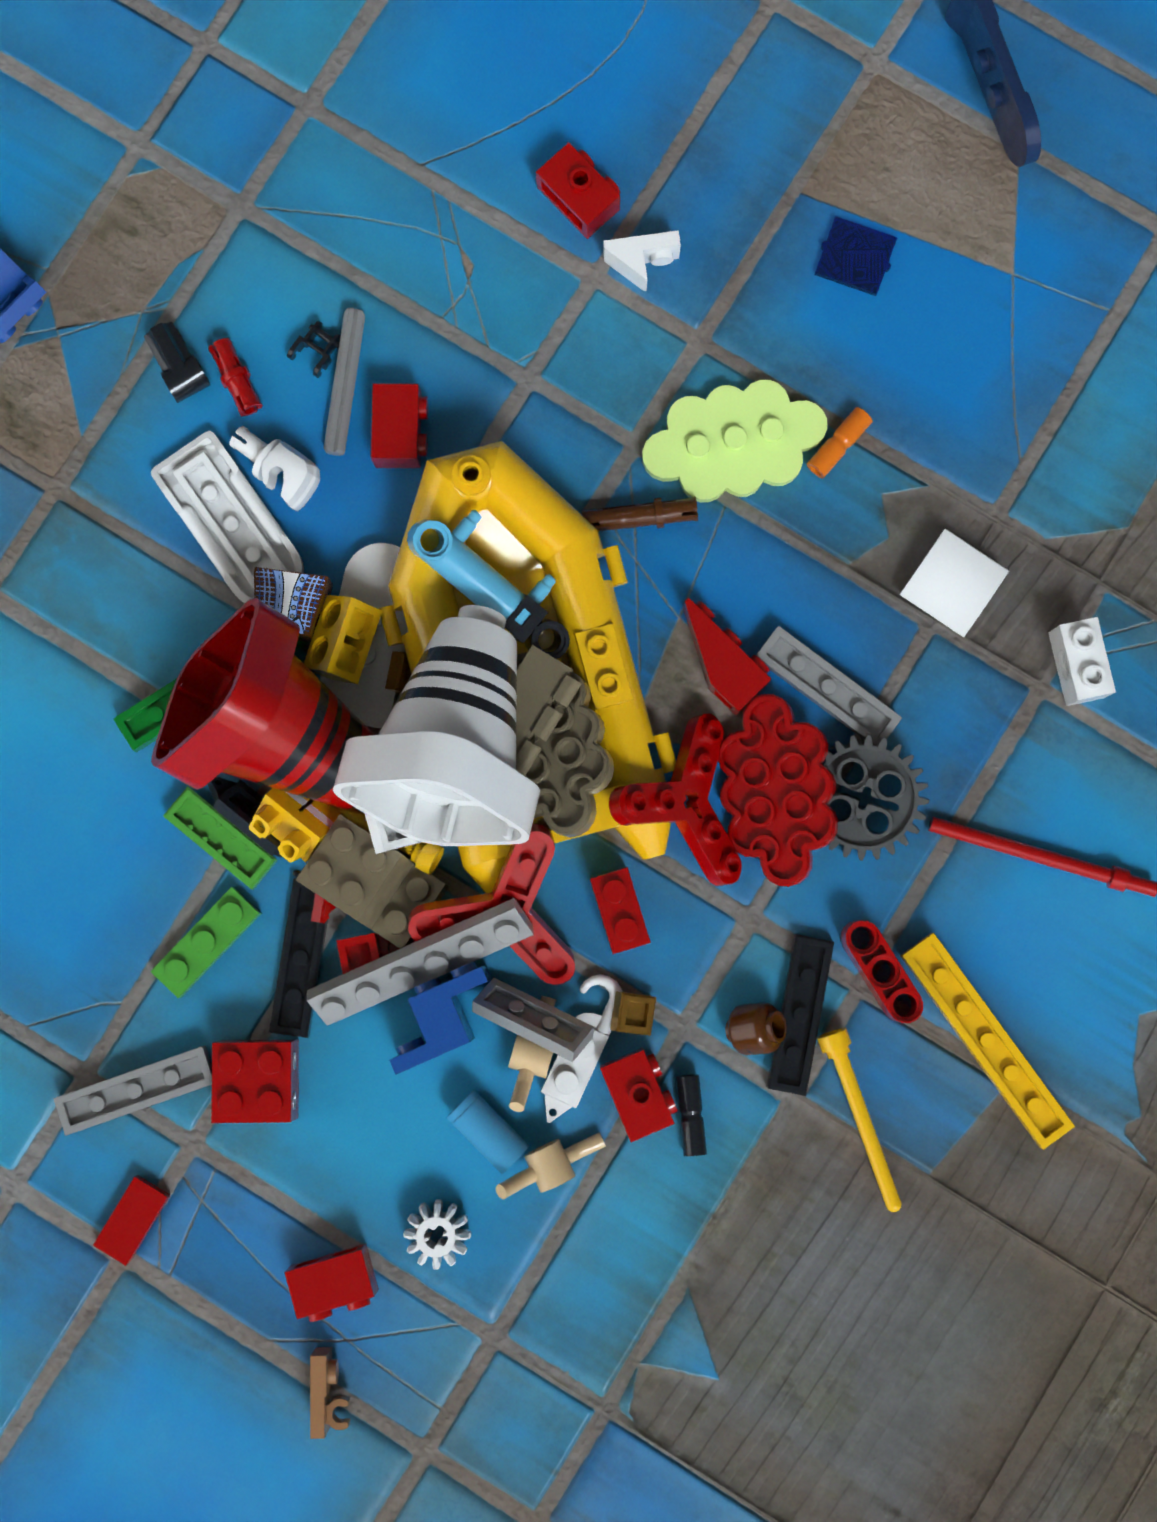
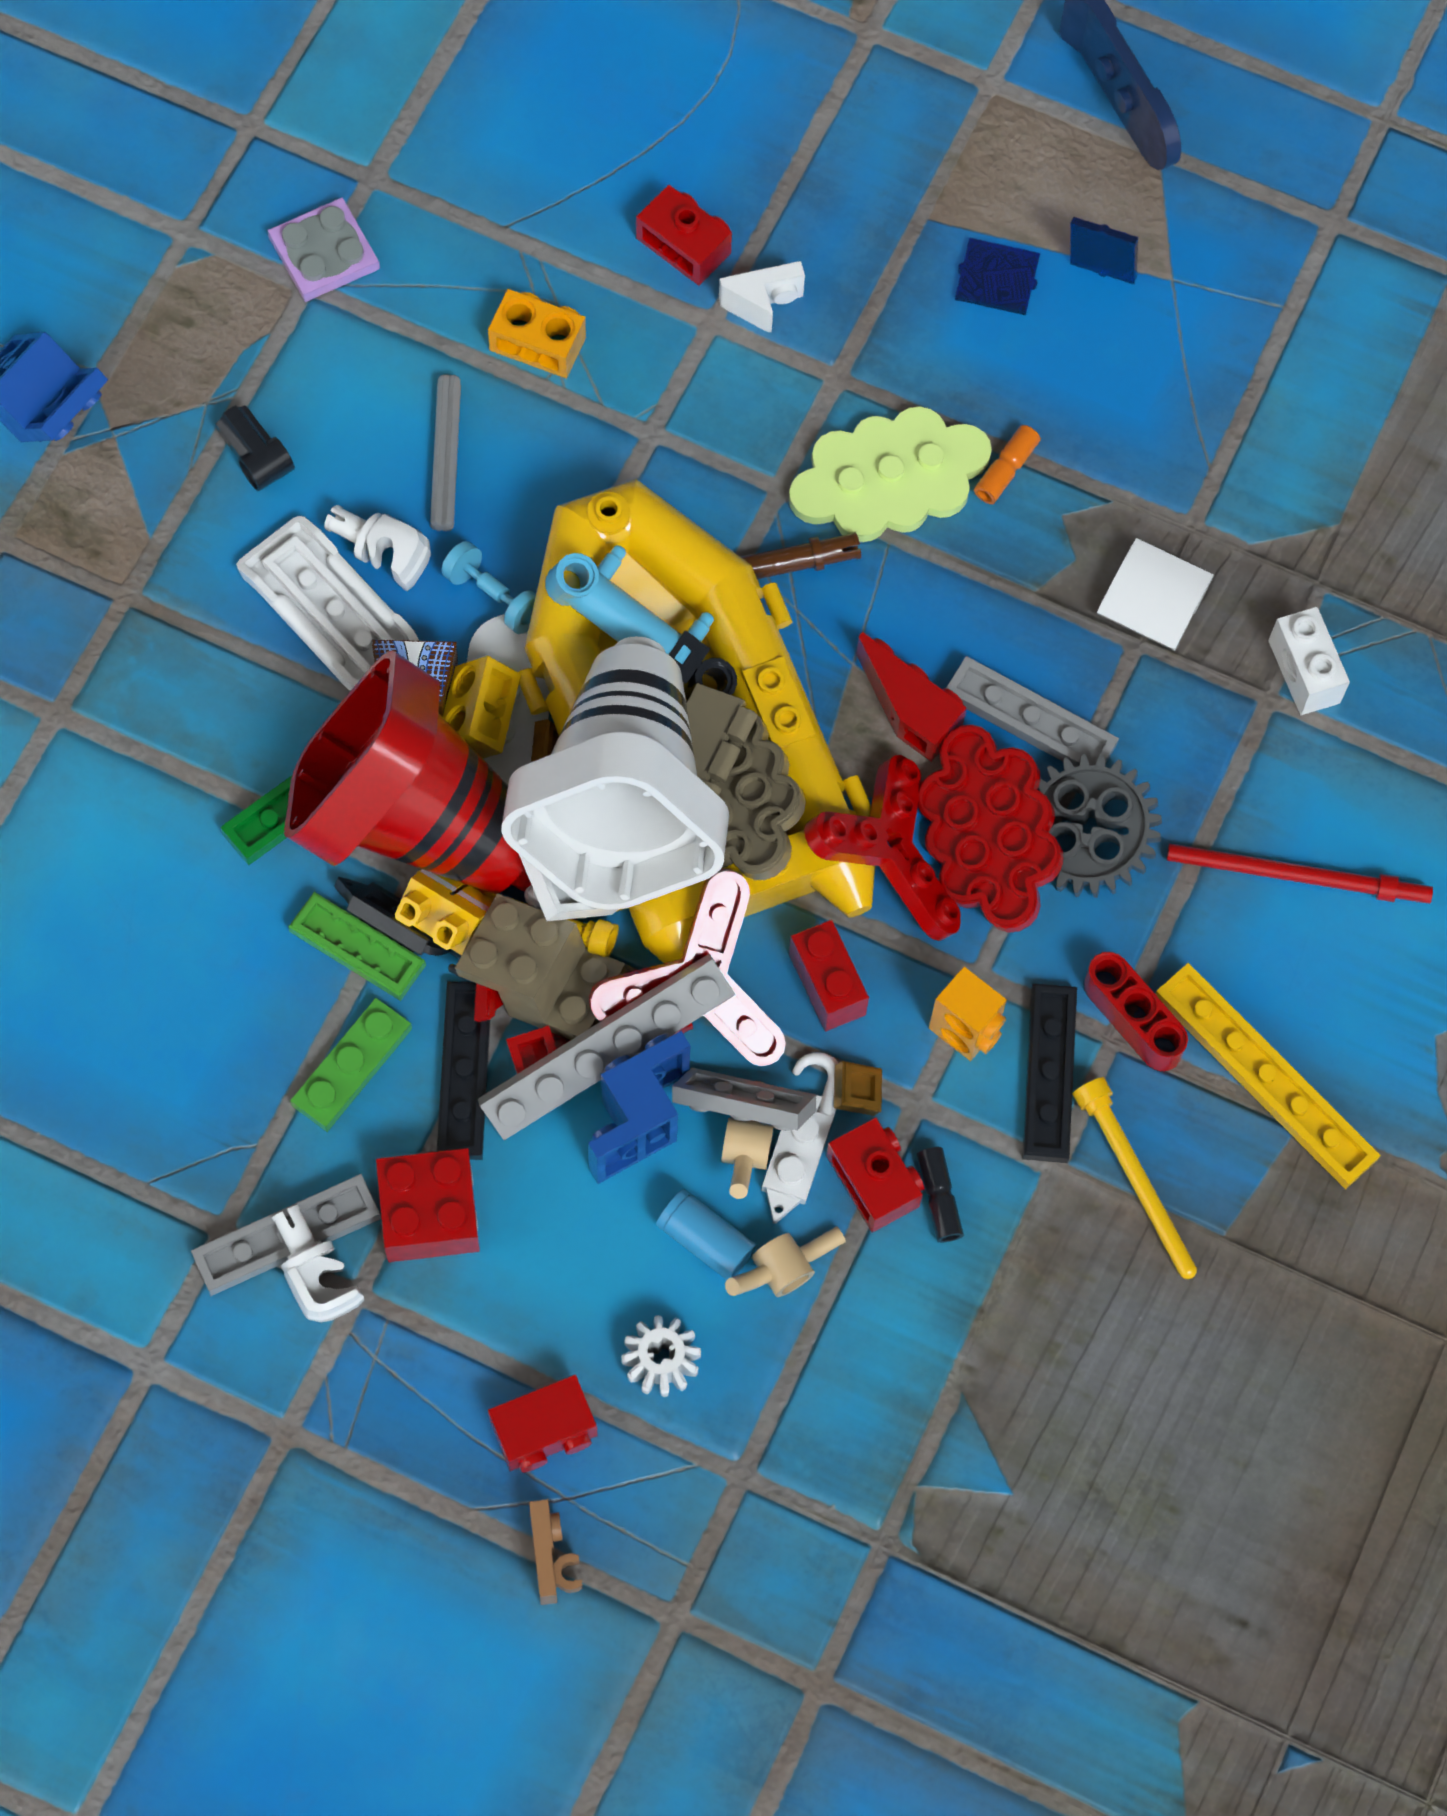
camera: 15 degrees left, 15 degrees down
red tile [93,1175,171,1266] -> none
red pin [208,338,263,416] -> none
black piece [287,321,341,378] -> none
red brick [371,383,428,468] -> none
reddish brown head [725,1002,787,1055] -> none
none -> light grey piece [268,197,380,302]
none -> white piece [272,1205,364,1323]
none -> medium azure wheel [442,541,536,634]
none -> light orange brick [488,289,586,379]
none -> light orange brick [928,966,1007,1062]
none -> clear blue piece [1070,216,1138,285]

